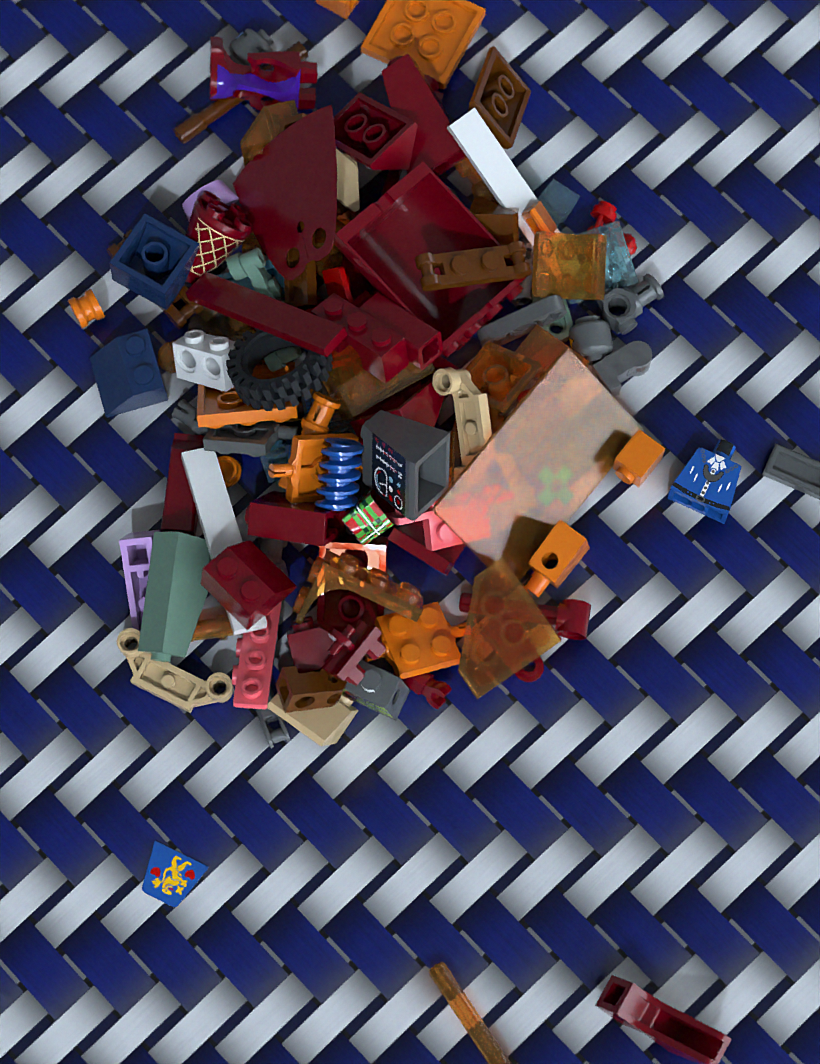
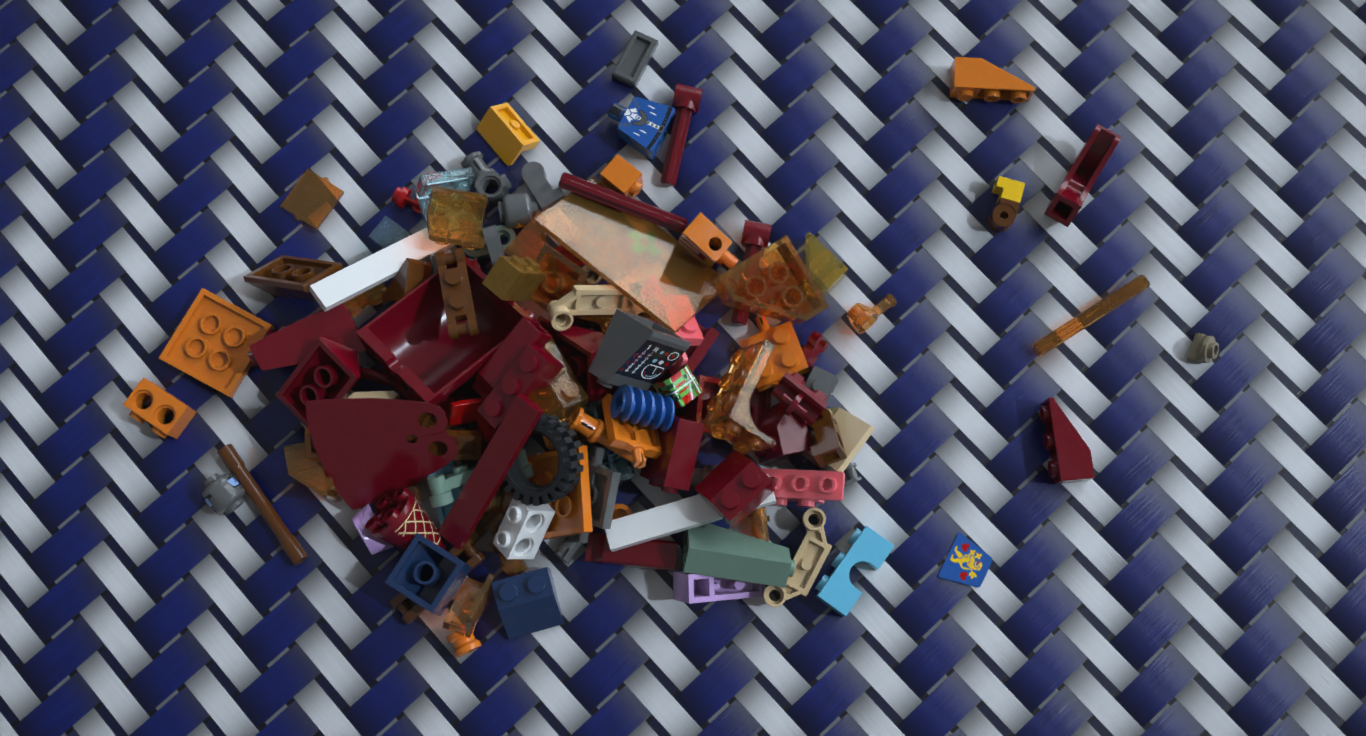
camera: 90 degrees left, 5 degrees up
dark red hips [209,36,317,118] -> none
orange slope [521,201,557,240] -> none
none -> clear orange piece [280,169,344,230]
none -> clear orange panel [443,573,495,638]
none -> light orange panel [477,103,540,166]
none -> pearl gold brick [482,255,546,302]
none -> dark red axle [558,172,687,234]
none -> dark red axle [660,83,703,187]
none -> clear yellow slope [803,232,848,298]
none -> medium azure arch [815,526,894,617]
none -> clear orange bar [847,294,897,334]
none -> orange slope [950,57,1035,103]
none -> leg [988,176,1025,233]
none -> dark red slope [1039,397,1095,484]

